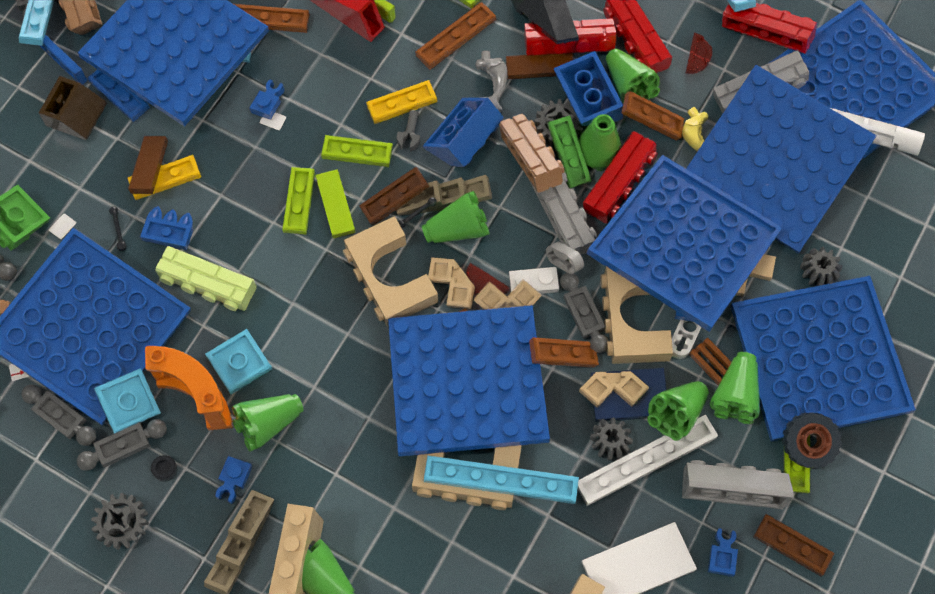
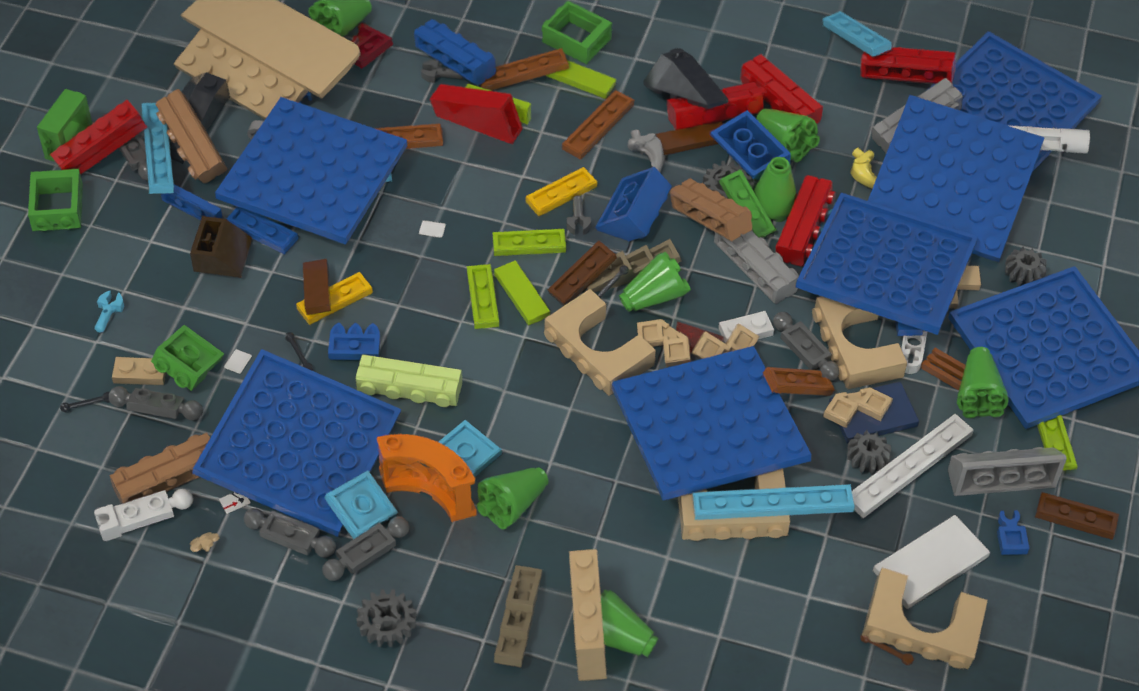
camera: 15 degrees left, 15 degrees down
black tile [151,455,177,482] -> none
blue plate [215,456,253,504] -> none
blue plate [249,80,284,120] -> none
light grey beam [546,242,584,274] -> none
dark orange tile [622,91,685,141] -> none
bright green cone [647,381,709,441] -> none
clear red tile [685,32,712,74] -> none
black wheel [782,412,842,469] -> none

